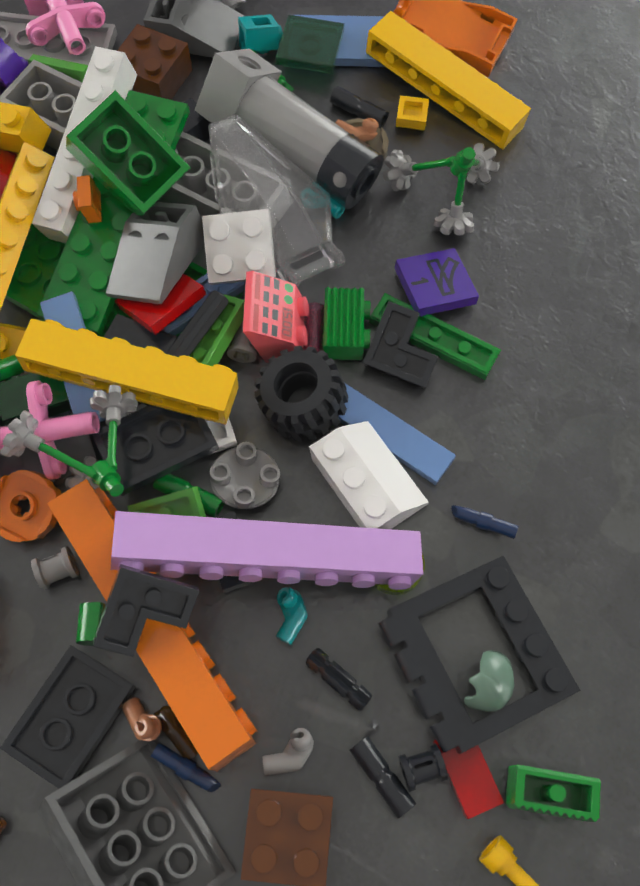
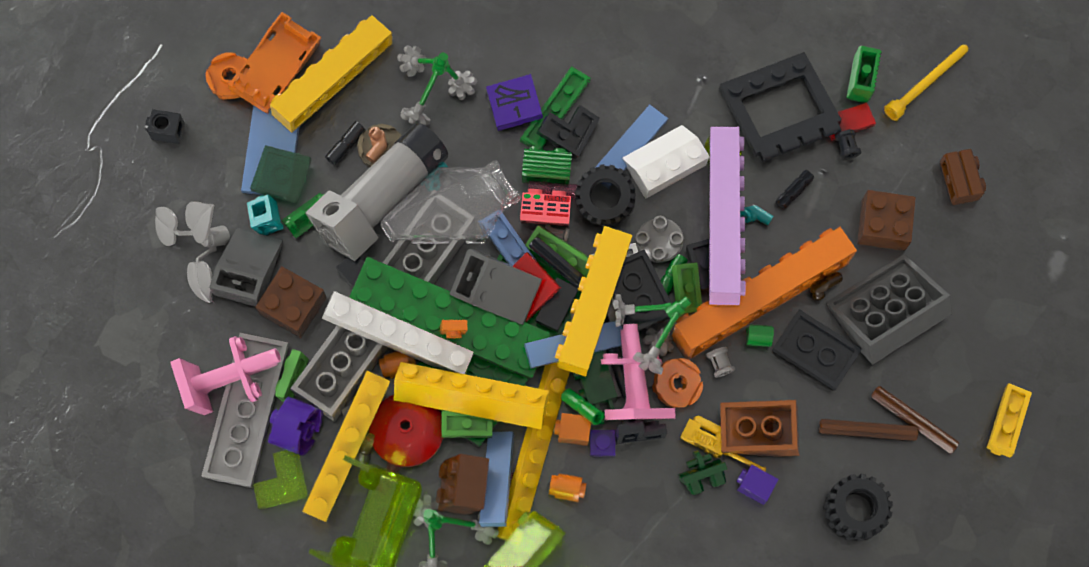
camera: 90 degrees left, 5 degrees up
green brick [66,90,191,216] -> none
black plate [93,564,200,657] -> none
nougat arm [121,698,162,741] -> none
dark blue piece [150,742,221,792] -> none
white plate [202,209,276,285] -> none
light grey arm [262,728,314,776] -> none
black piece [349,736,417,819] -> none
yellow plate [396,95,429,130] -> none
dark blue piece [451,505,519,539] -> none
sand green hair [464,650,515,712] -> none

